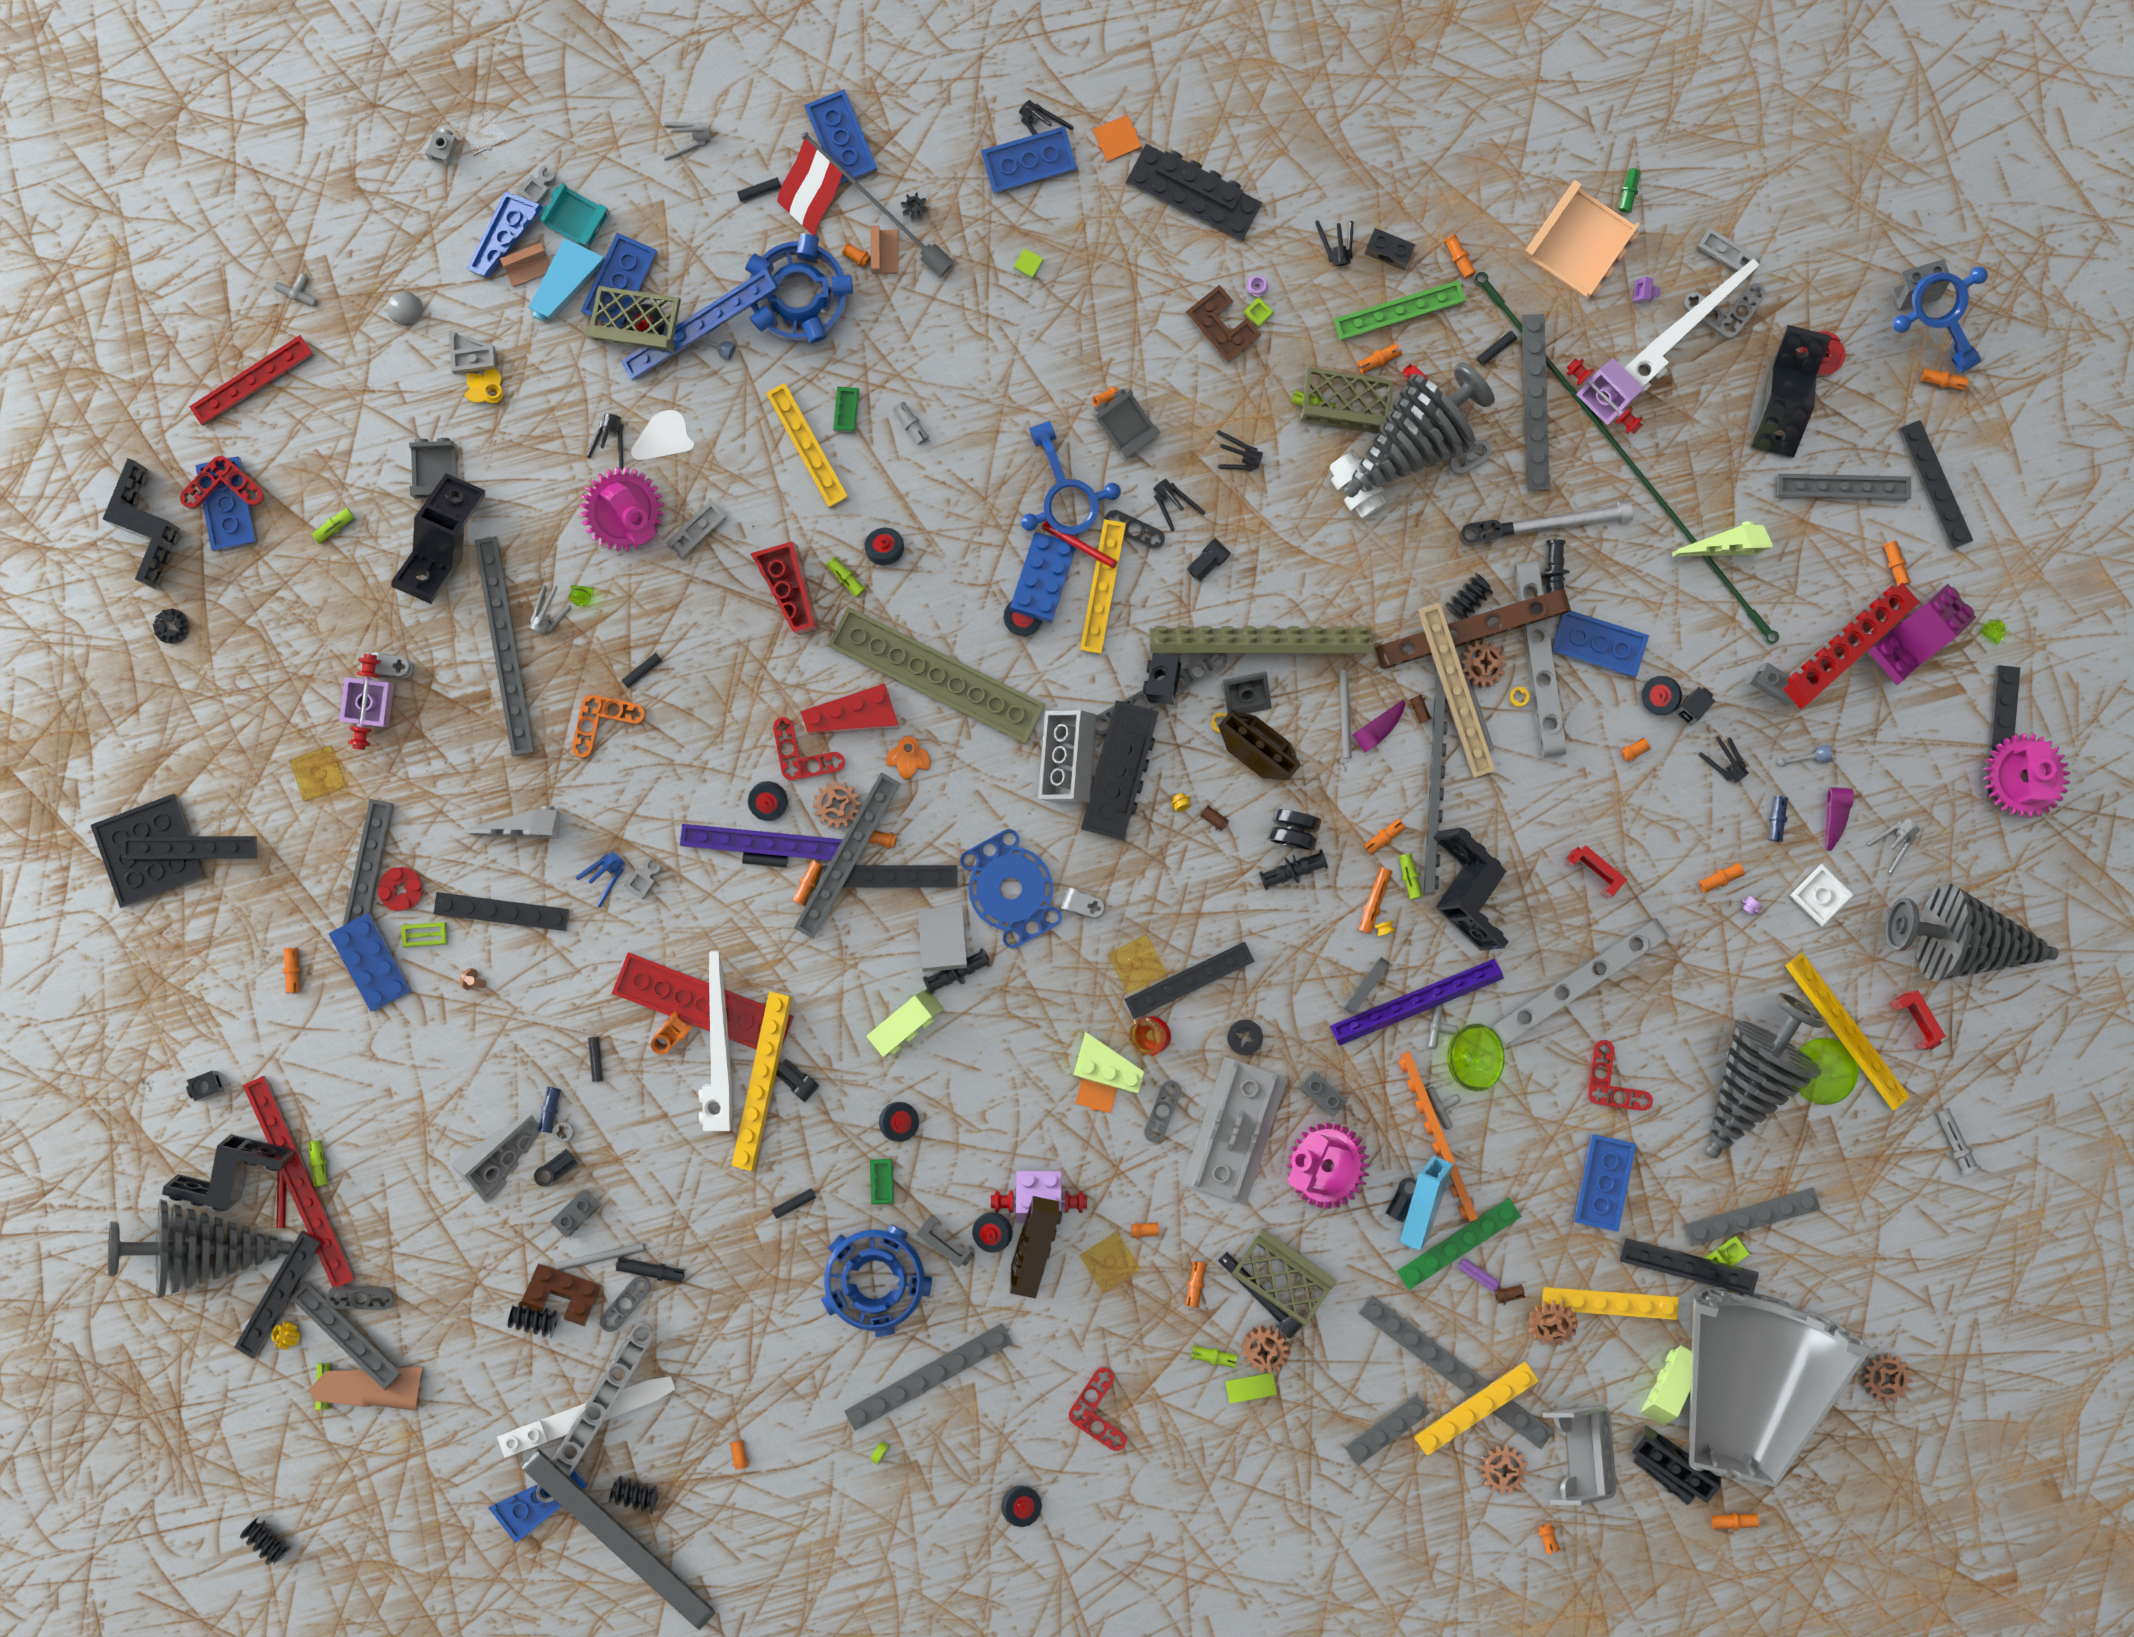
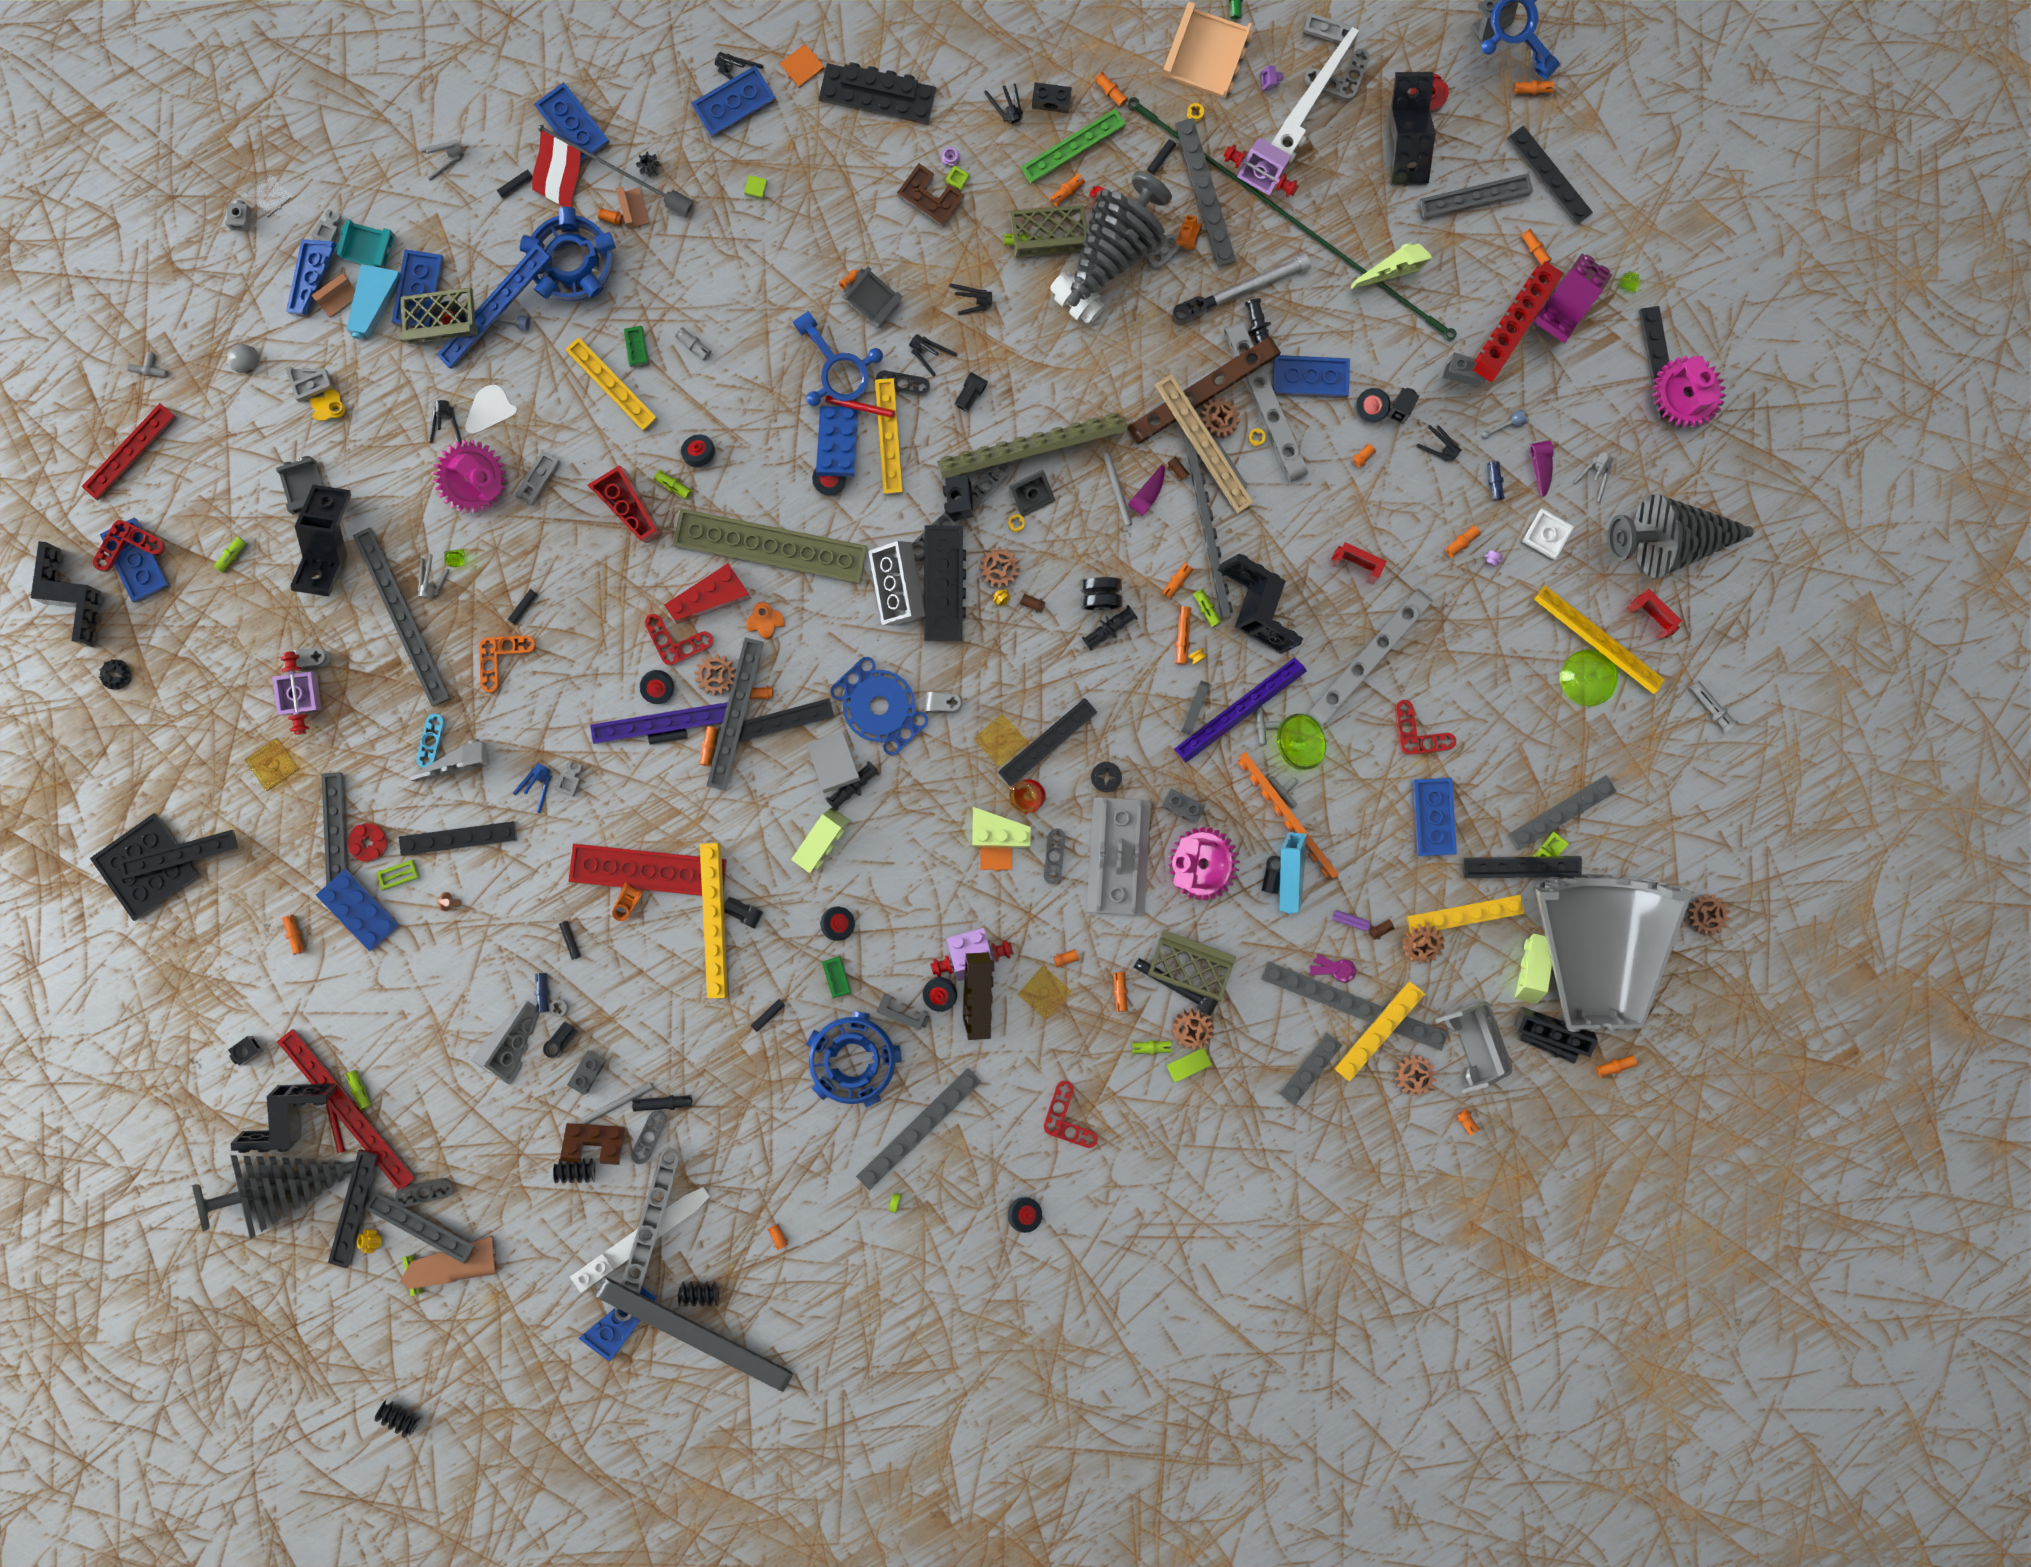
camera: 25 degrees left, 0 degrees up
white piece [699,950,733,1131] -> none
dark brown wedge [1218,711,1301,780] -> none
green plate [1396,1198,1522,1290] -> none
black piece [1445,572,1493,620] -> none
dark grey plant [1706,993,1826,1158] -> none
none -> medium azure beam [416,714,445,768]
none -> nougat gear [979,546,1020,589]
none -> orange hips [1176,215,1202,250]
none -> yellow bush [1187,103,1204,122]
none -> magenta piece [1309,954,1356,983]

